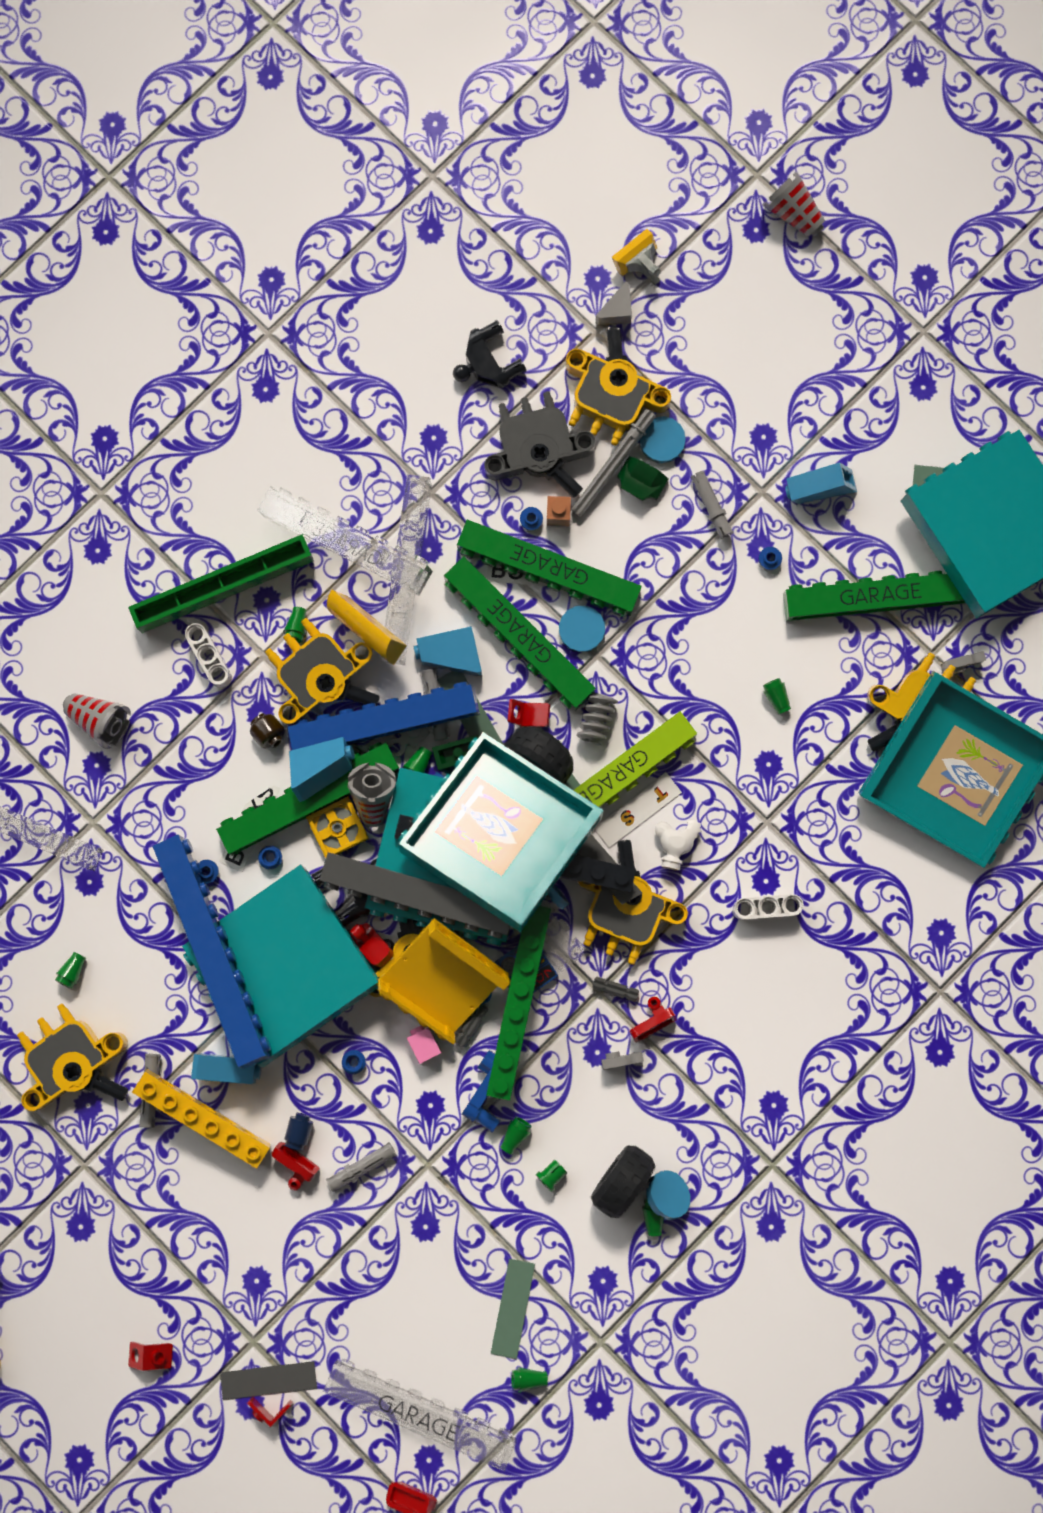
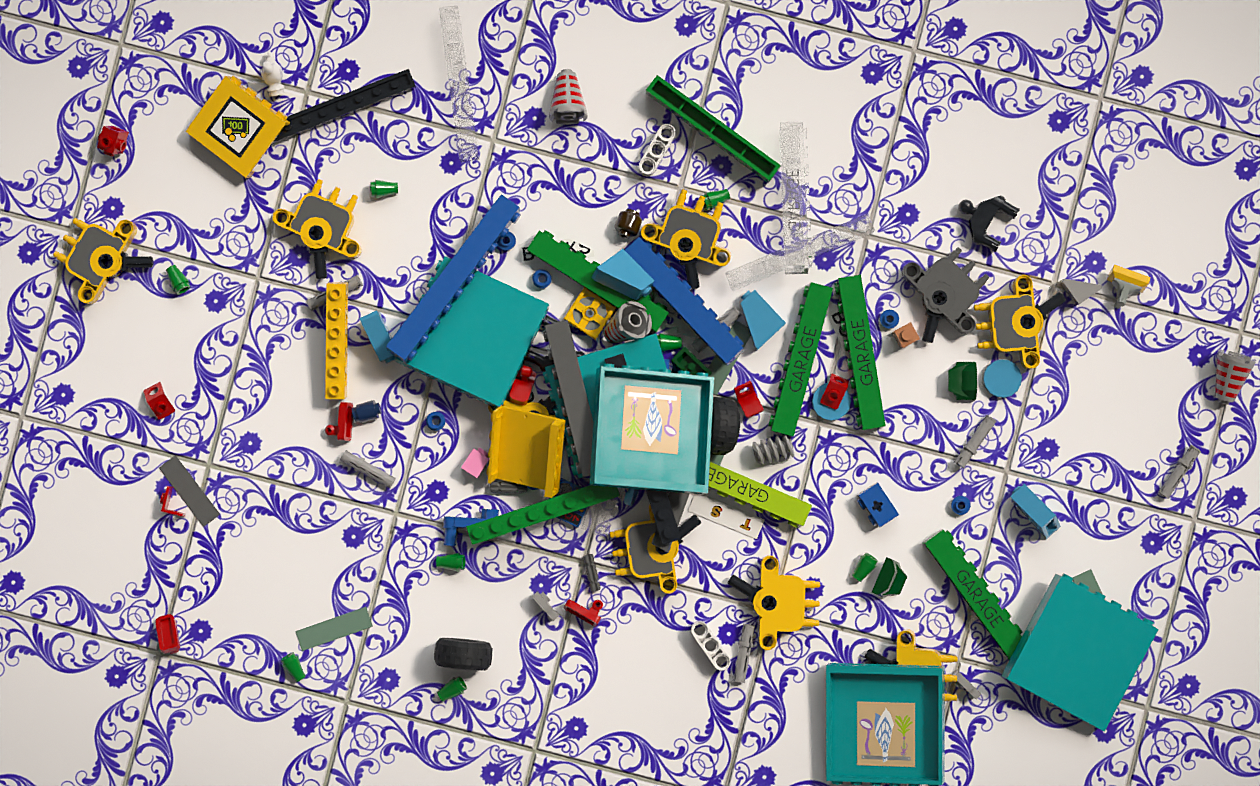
camera: 55 degrees right, 5 degrees up
clear brick [323,1359,516,1471] -> none
yellow brick [327,590,407,665] -> none
green bush [535,1159,567,1192] -> none
light grey axle [571,409,656,517] -> none
dark azure tile [646,1170,690,1220] -> none
white animal [655,819,702,871] -> none
none -> green cone [166,265,190,294]
none -> yellow piece [728,555,820,650]
none -> light grey pin [733,624,755,683]
none -> red bracket [820,373,849,410]
none -> blue brick [857,482,899,527]
none -> dark green slope [871,557,907,598]
none -> light grey pin [1158,445,1201,499]

